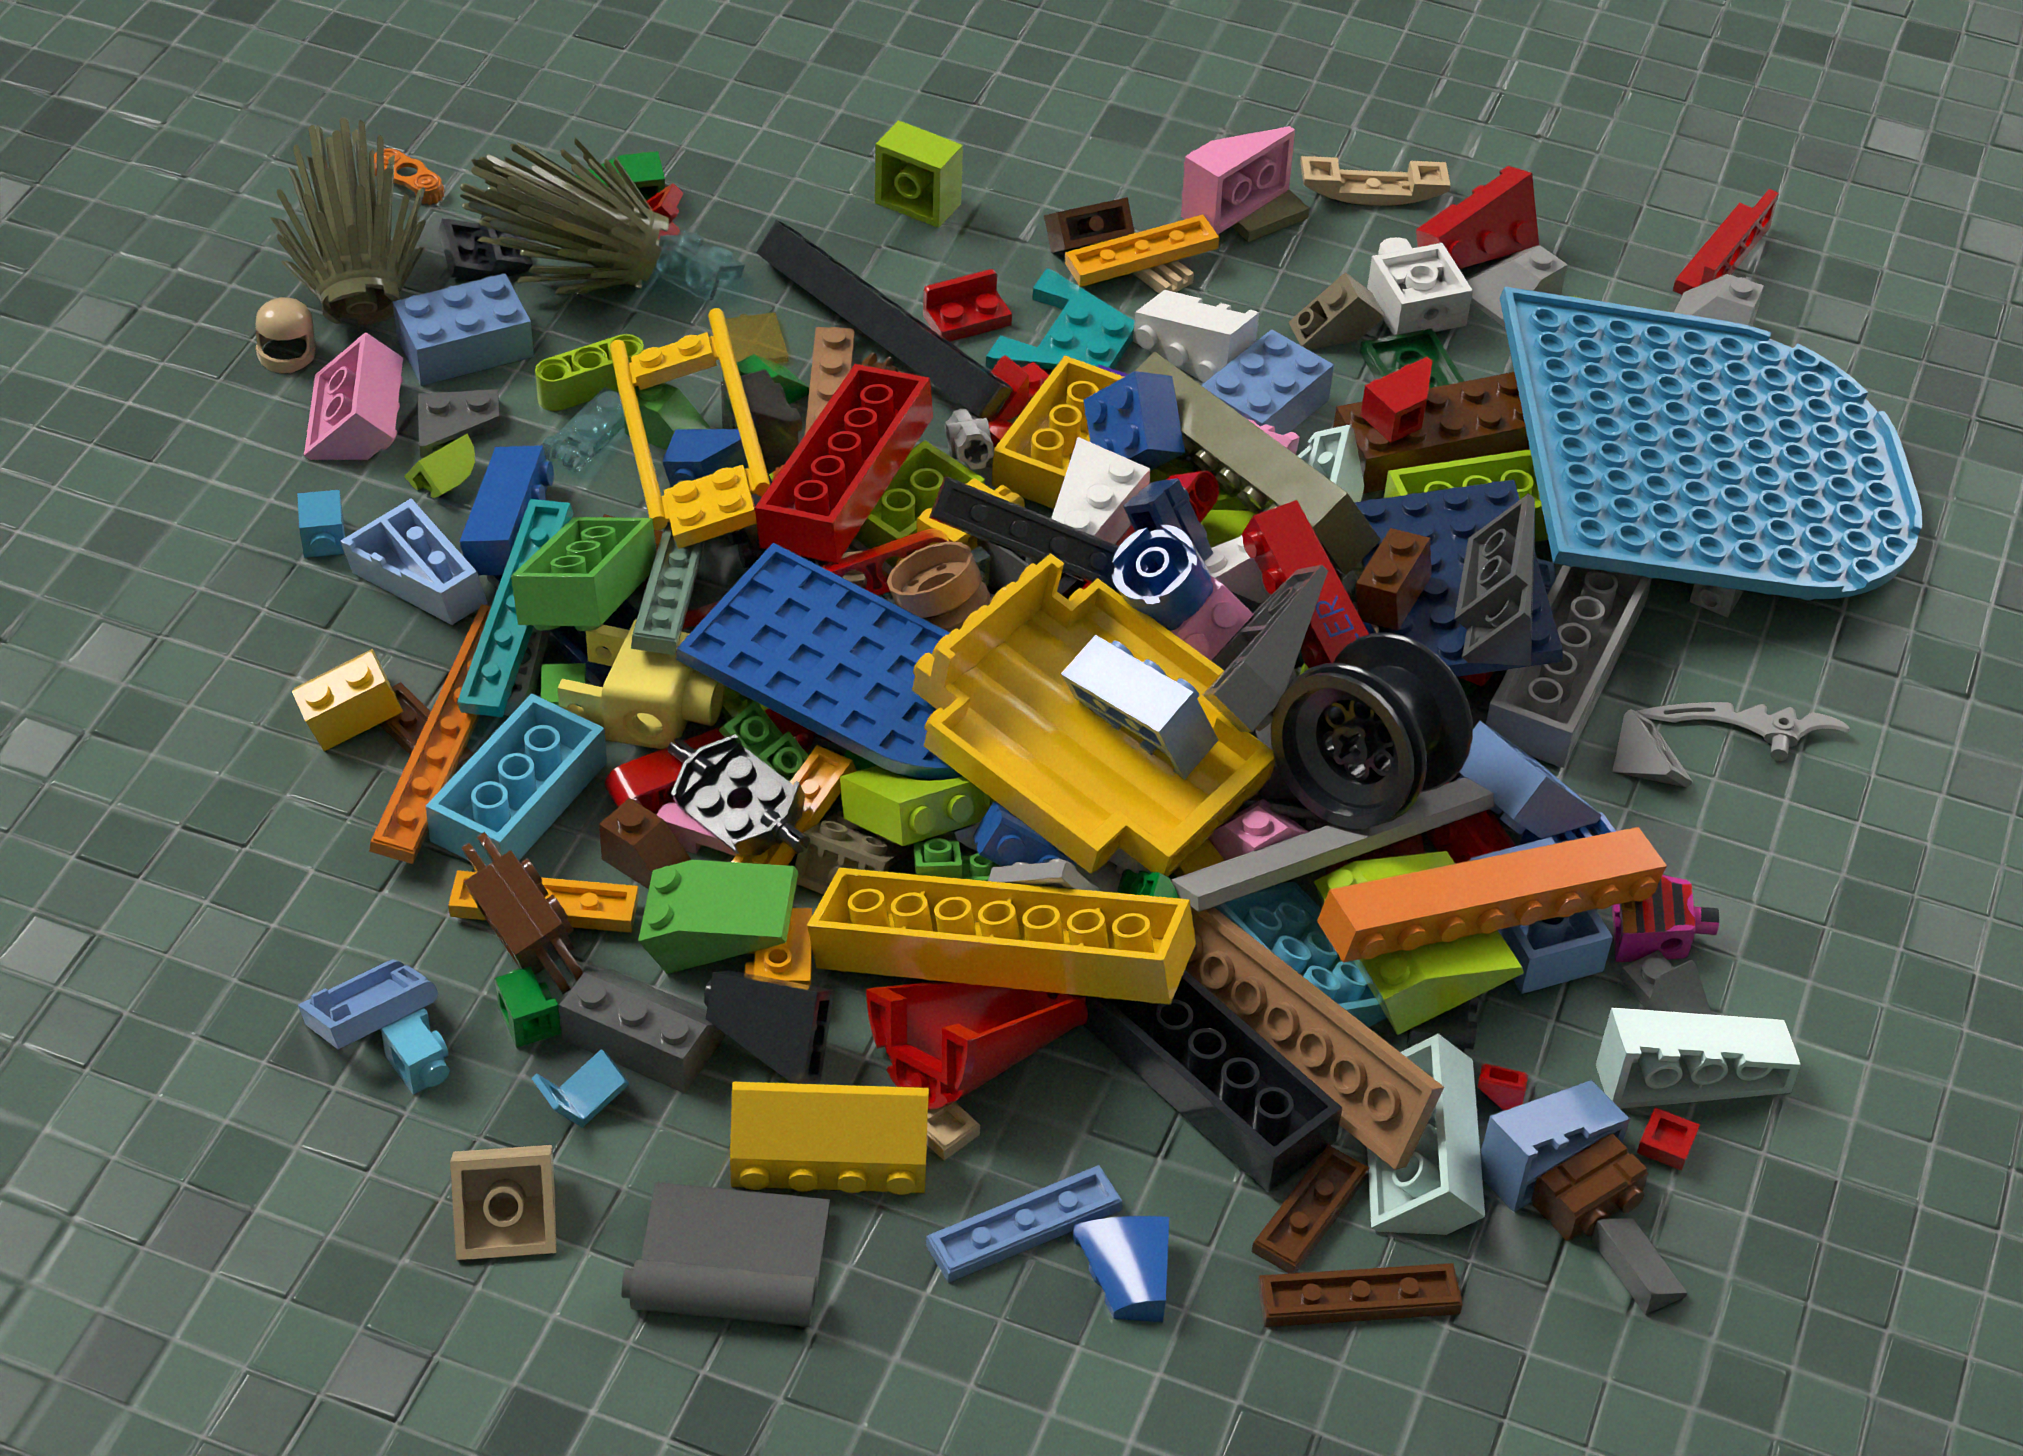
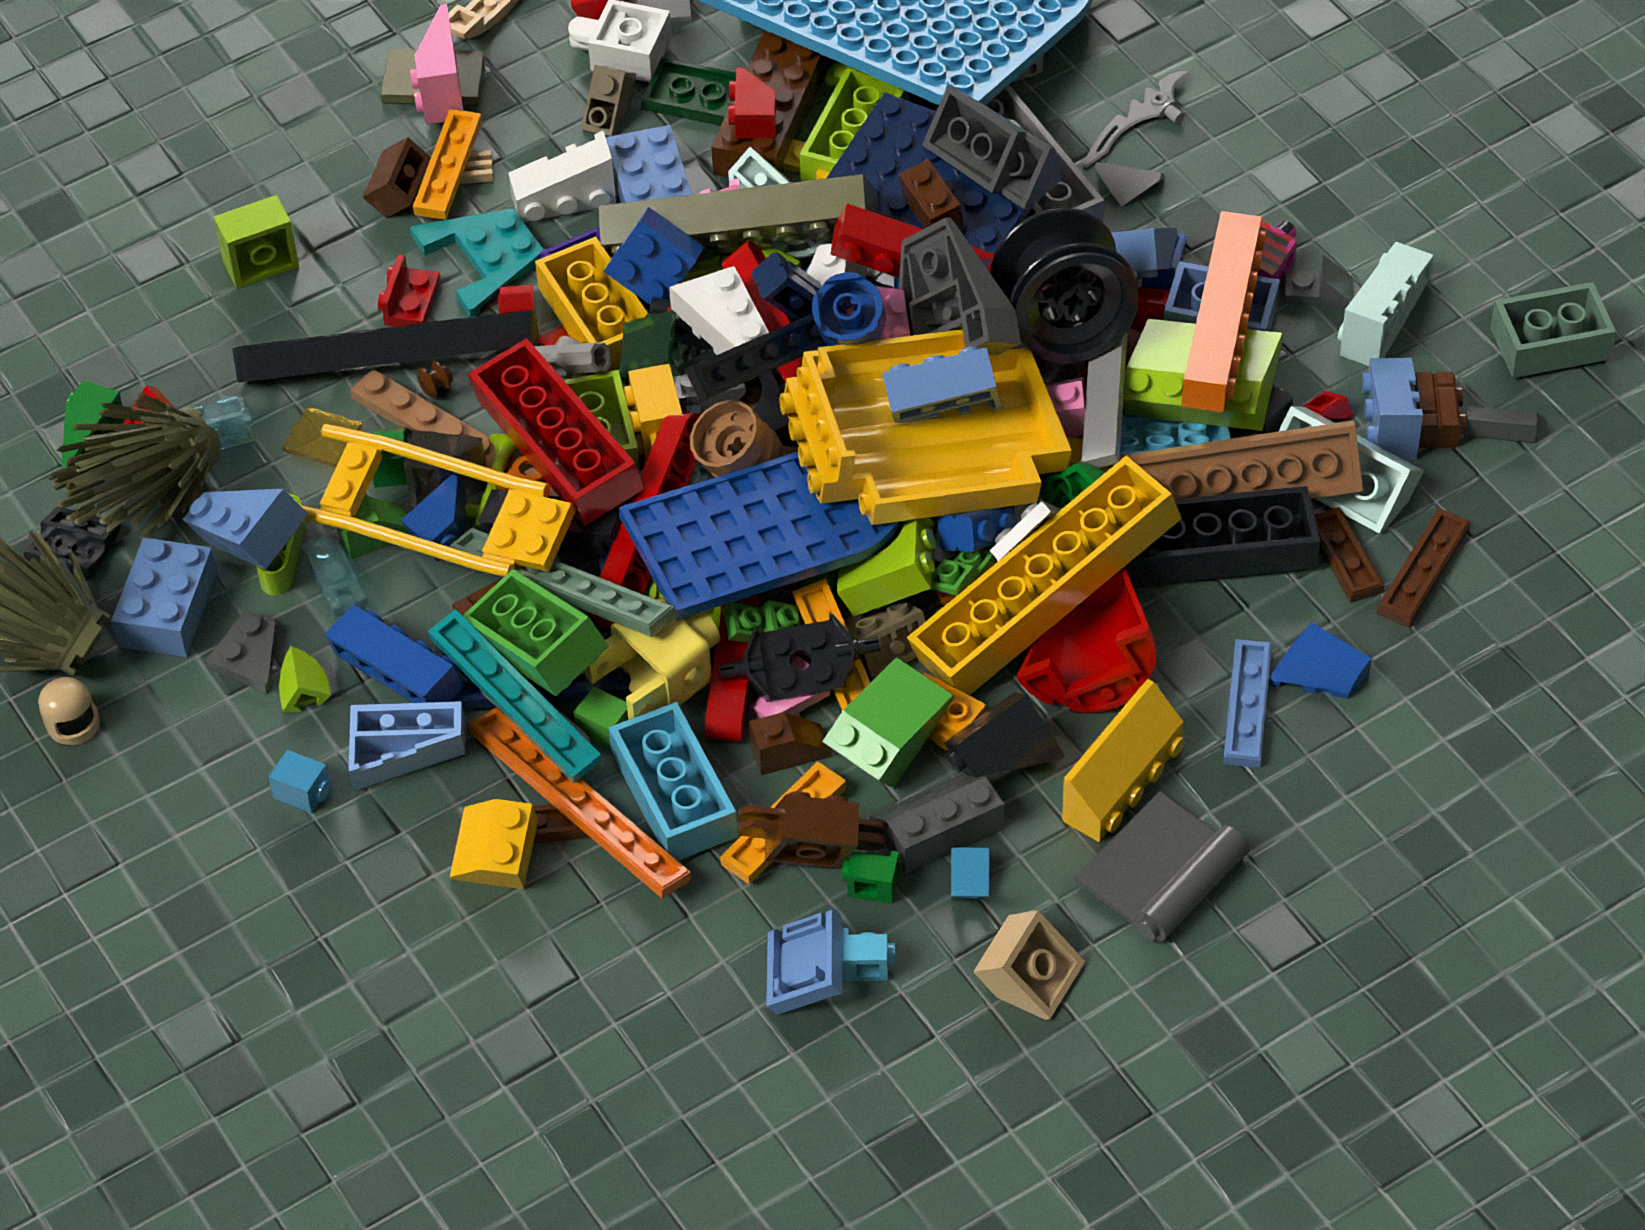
camera: 50 degrees left, 5 degrees up
bright pink slope [304,332,403,460] -> none
red plate [1636,1107,1700,1171] -> none
none -> medium blue wedge [183,489,308,570]
none -> clear green piece [619,310,676,377]
none -> sand green brick [1490,282,1616,378]

